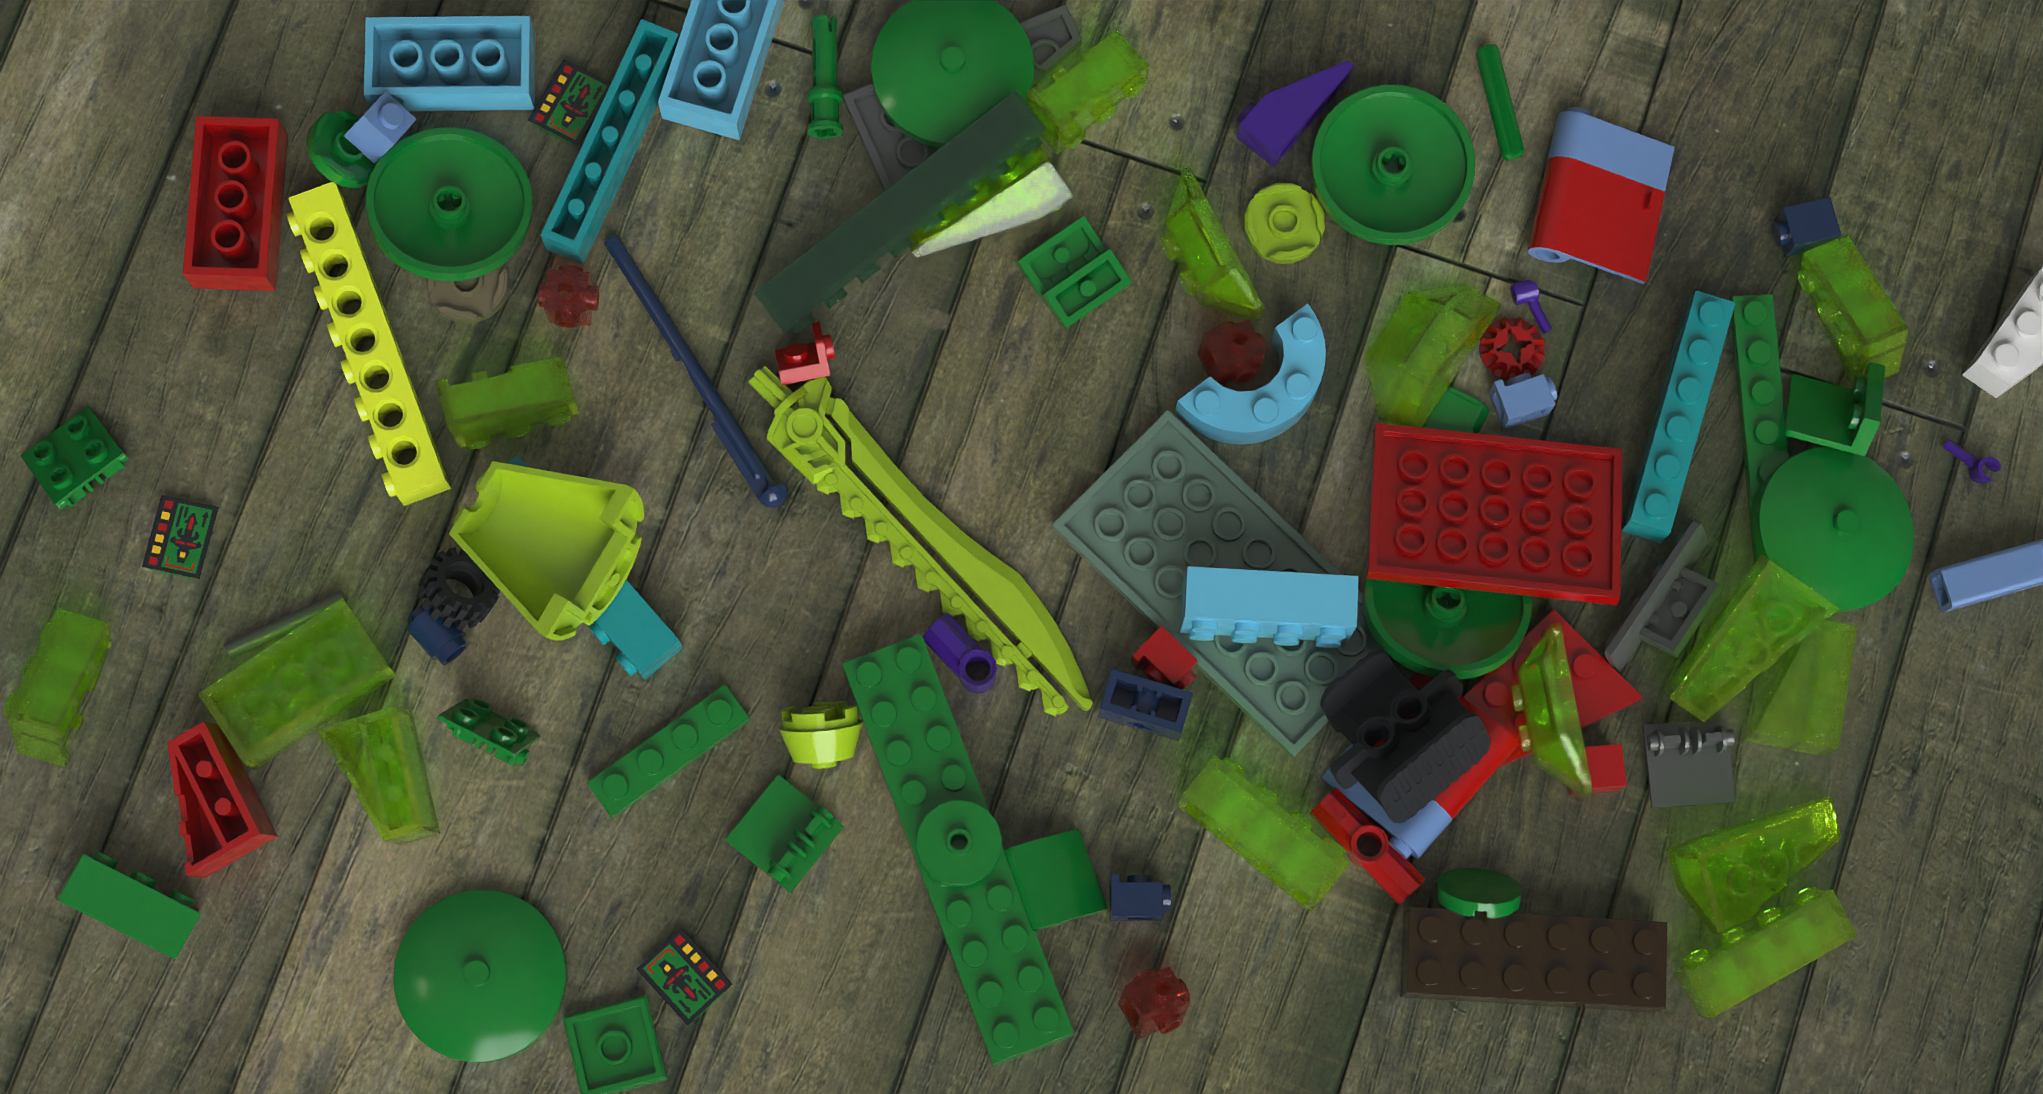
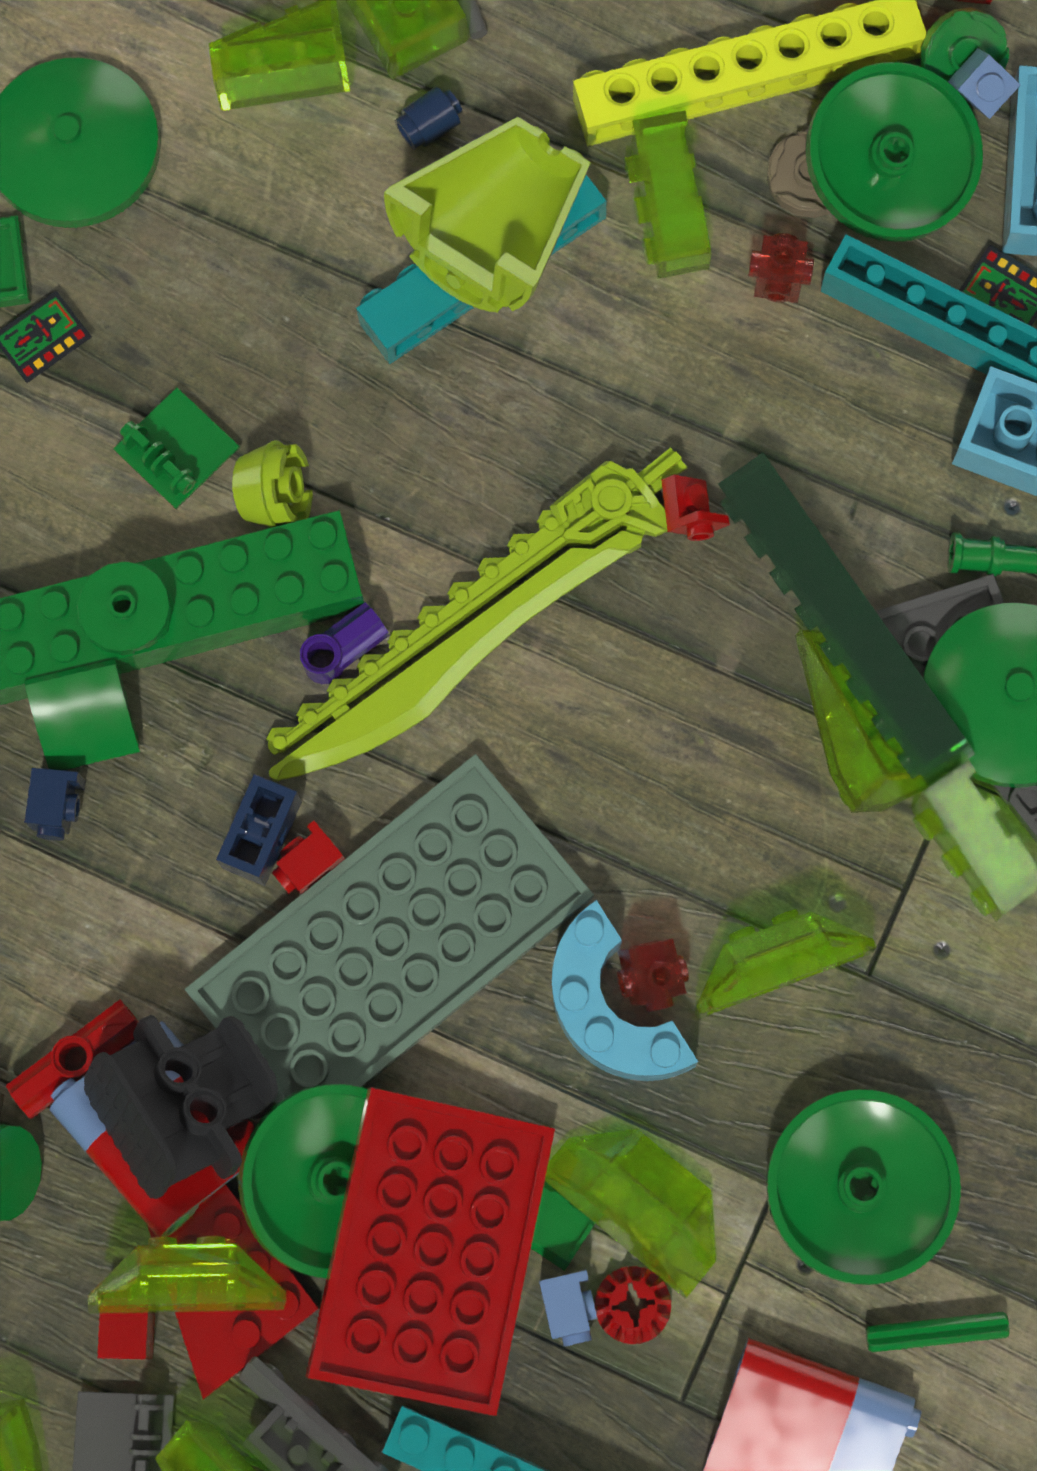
camera: 105 degrees right, 0 degrees up
black tyre [418,547,501,629] -> none
green hinge [437,698,540,766] -> none
green plate [587,684,750,819] -> none
dark blue bar [604,235,788,508] -> none
green slope [1015,216,1133,329] -> none
clear neon green brick [1177,755,1350,912] -> none
medium azure brick [1180,566,1359,648] -> none
dark purple slope [1236,61,1354,167] -> none
lime tile [1244,183,1325,264] -> none
dark purple hand [1510,280,1552,334] -> none

